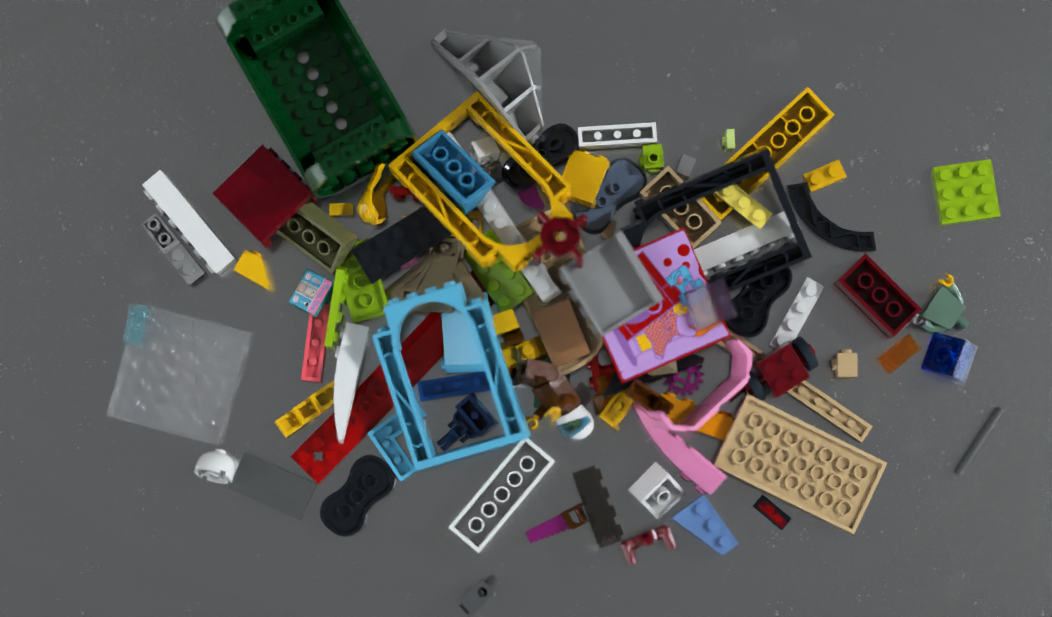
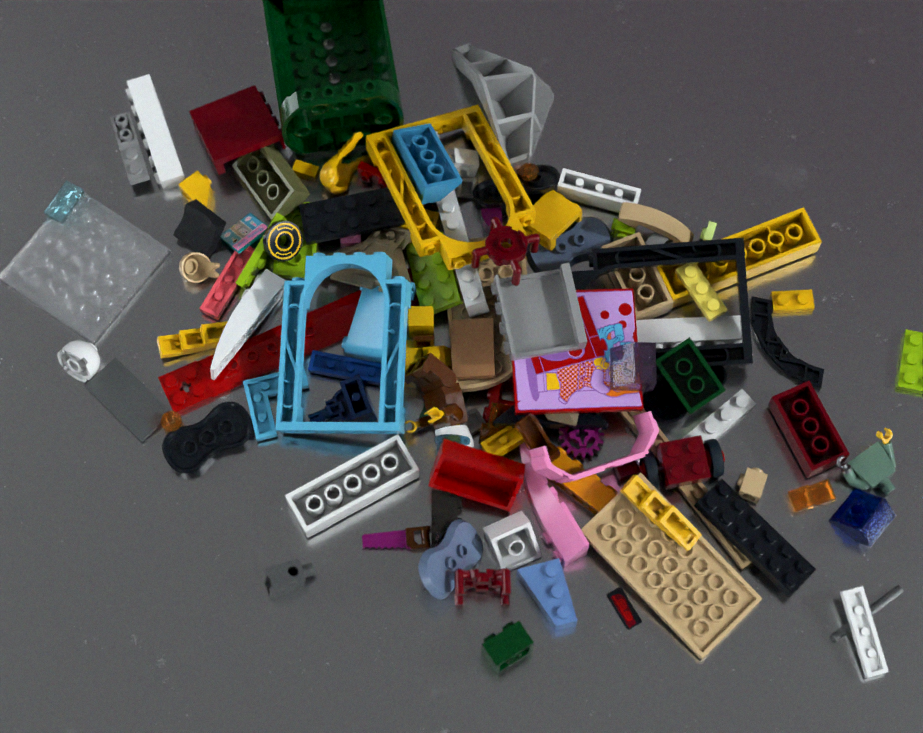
camera: 15 degrees right, 15 degrees down
none -> clear orange plate [161,411,182,432]
none -> black brick [173,199,227,257]
none -> tan piece [179,252,220,283]
none -> black tile [263,220,303,262]
none -> sand blue plate [419,519,483,599]
none -> red piece [428,439,525,512]
none -> dark green brick [481,621,534,675]
none -> clear orange plate [518,163,539,181]
none -> tan slope [618,202,694,243]
none -> yellow slope [620,475,702,551]
none -> dark green brick [654,337,726,415]
none -> black plate [694,479,816,598]
none -> white plate [840,586,889,678]

